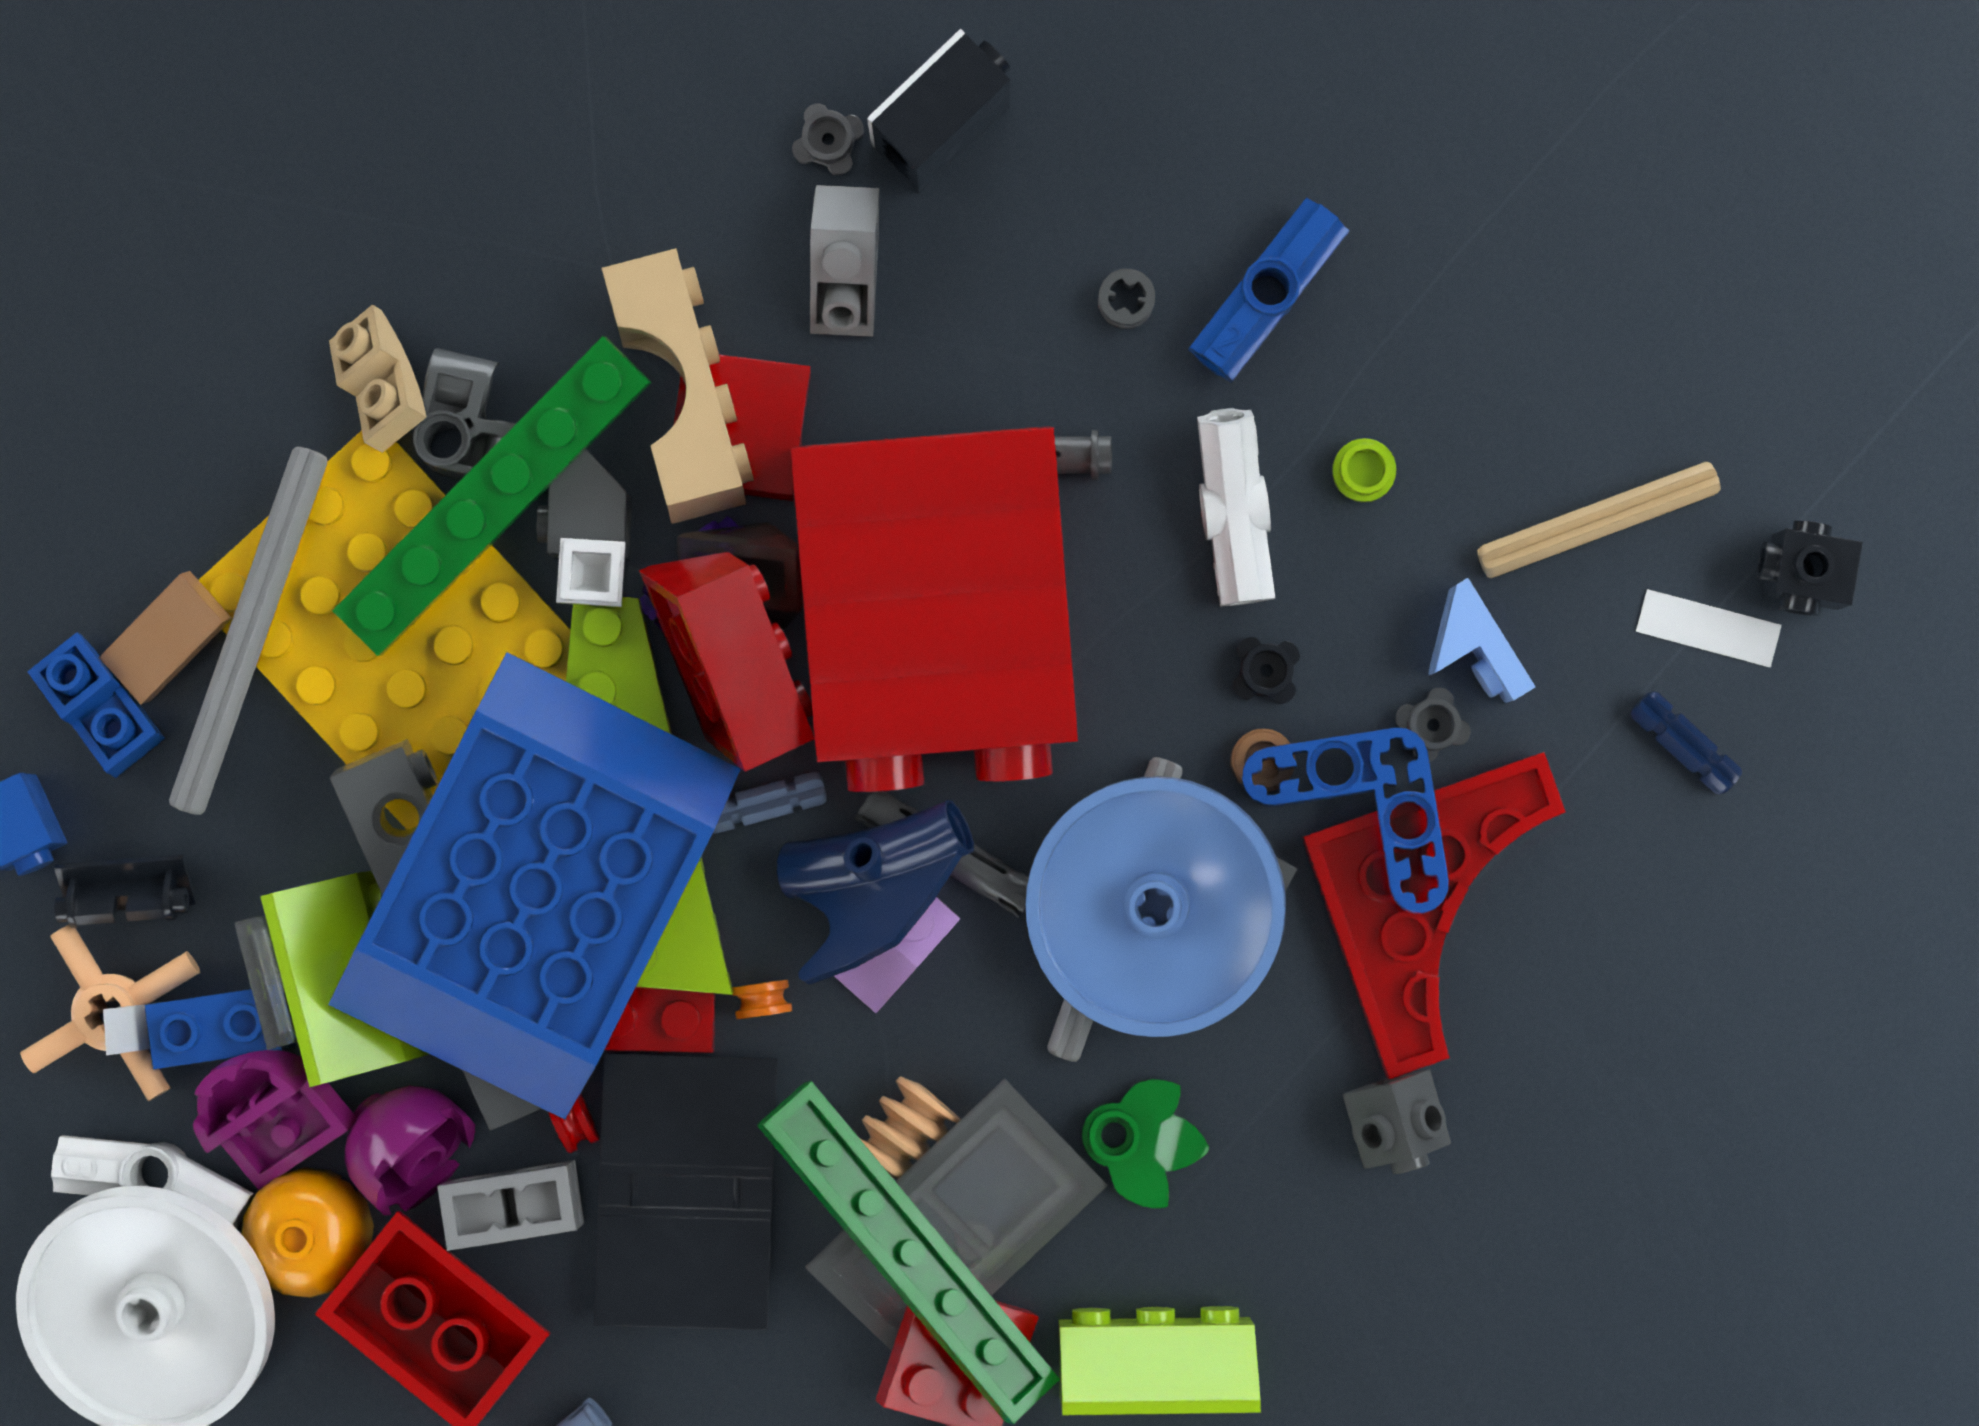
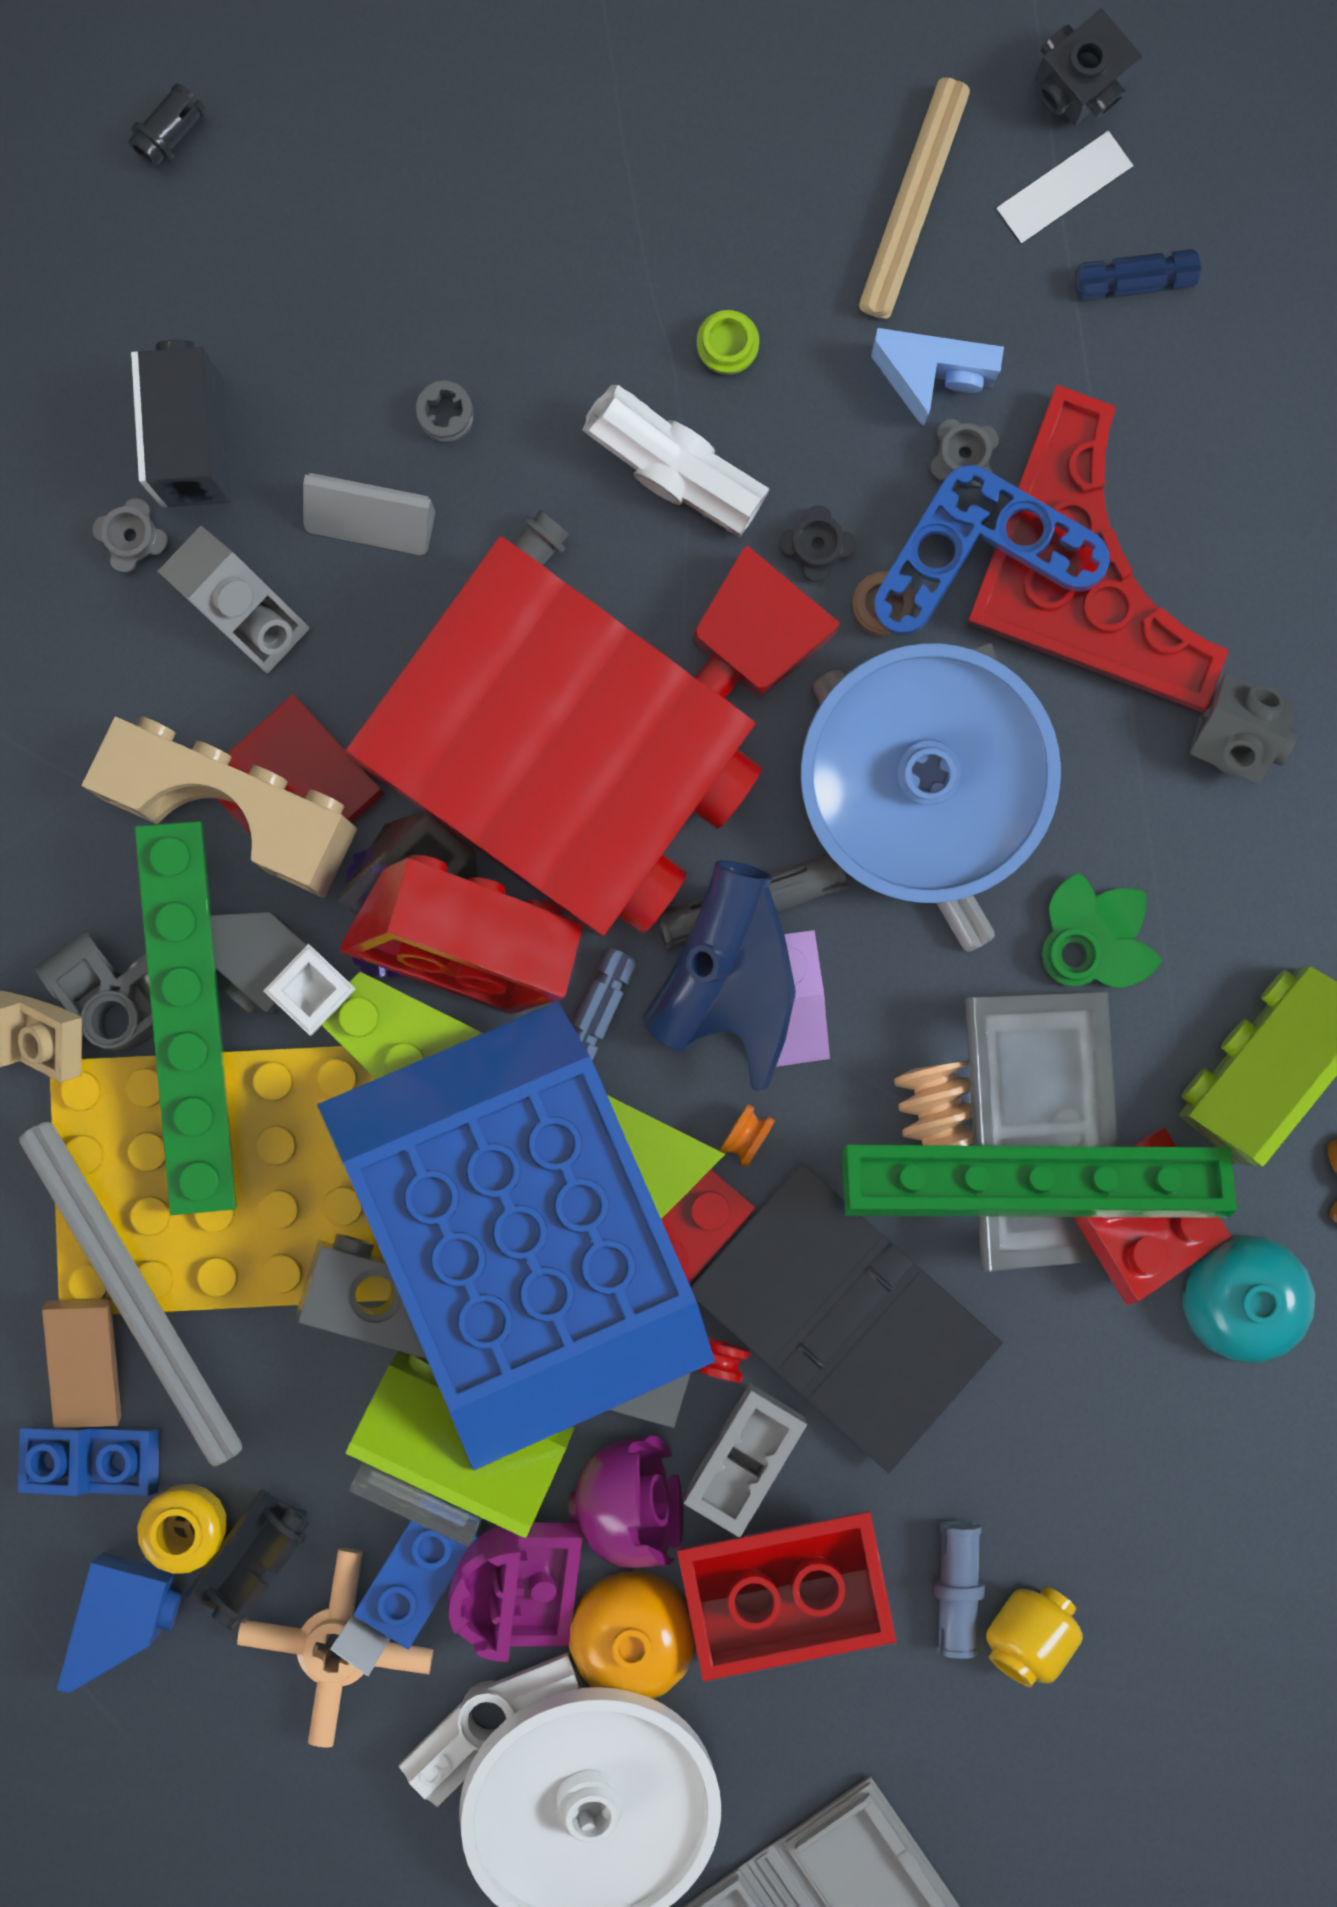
camera: 50 degrees left, 0 degrees up
blue piece [1188,197,1349,383] -> none
none -> yellow head [137,1483,228,1574]
none -> light grey slope [303,473,436,556]
none -> red torso [693,546,840,699]

